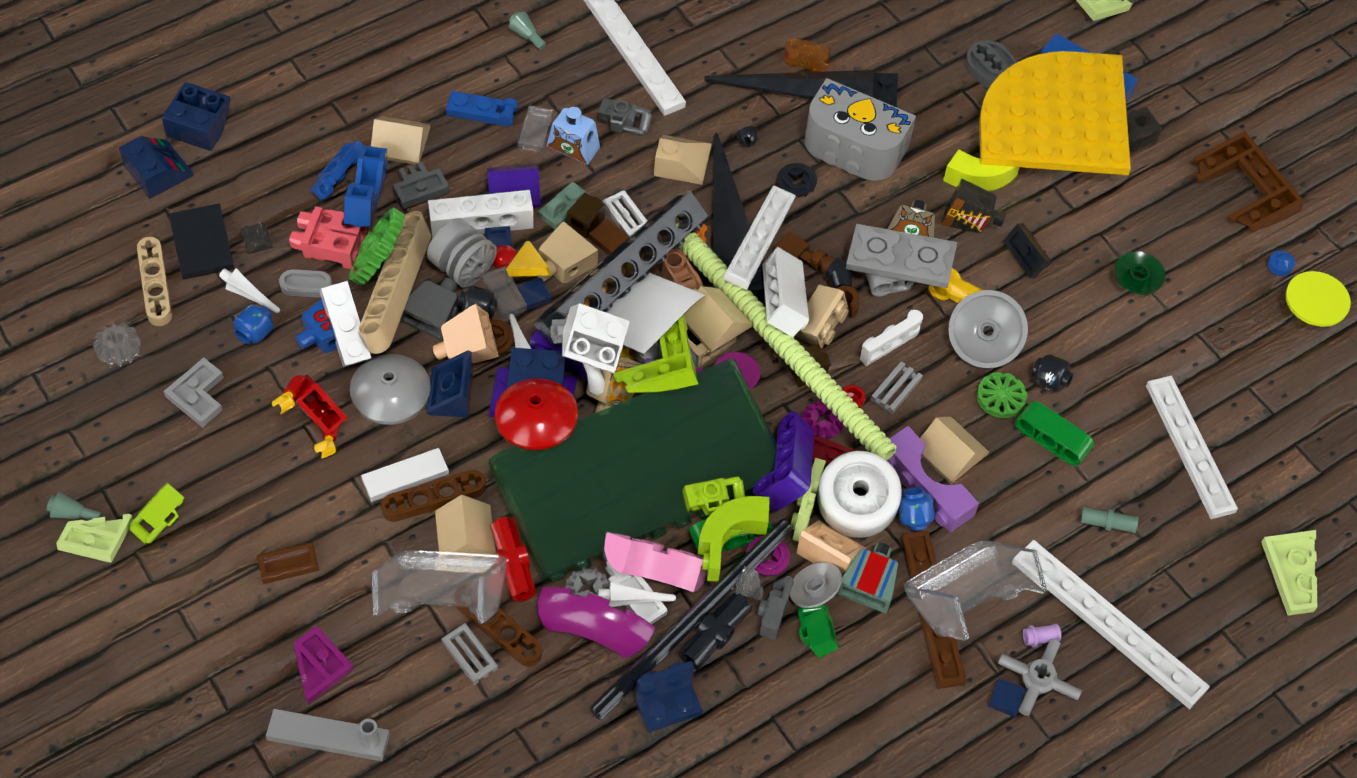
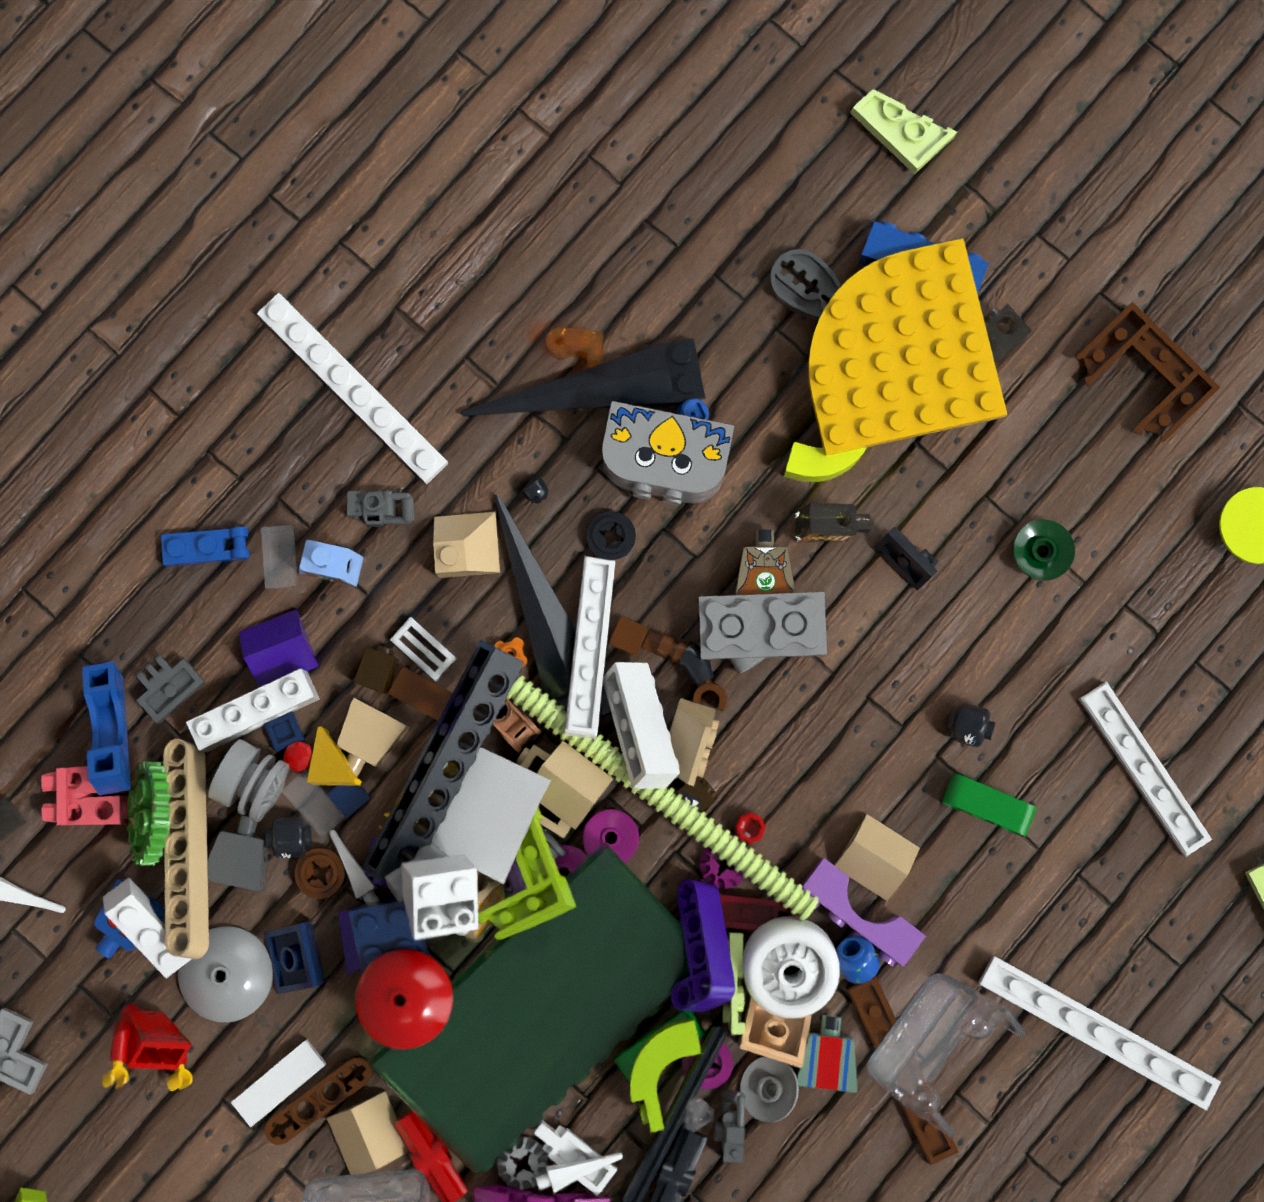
camera: 10 degrees left, 25 degrees up
blue head [234,305,273,344] -> none
light grey tile [279,269,332,297] -> none
blue hinge [310,141,364,200] -> none
tan slope [371,116,430,165] -> none
light nougat torso [433,304,499,363] -> none
sand green cone [508,11,547,50] -> none
sand green hinge [538,182,590,229] -> none
bright pink brick [604,532,708,592] -> none
lime piece [682,476,745,515] -> none
green piece [798,604,839,658] -> none
white plate [860,310,923,366] -> none
light grey tile [870,361,923,414] -> none
yellow piece [929,268,983,303] -> none
light grey dish [949,290,1028,369] -> none
bright green wheel [977,372,1027,418] -> none
dark blue tile [988,678,1026,717] -> none
light grey bar [998,639,1082,716] -> none
lavender pin [1023,623,1061,648] -> none
sand green pin [1080,507,1139,533] -> none
blue tile [1267,251,1295,276] -> none

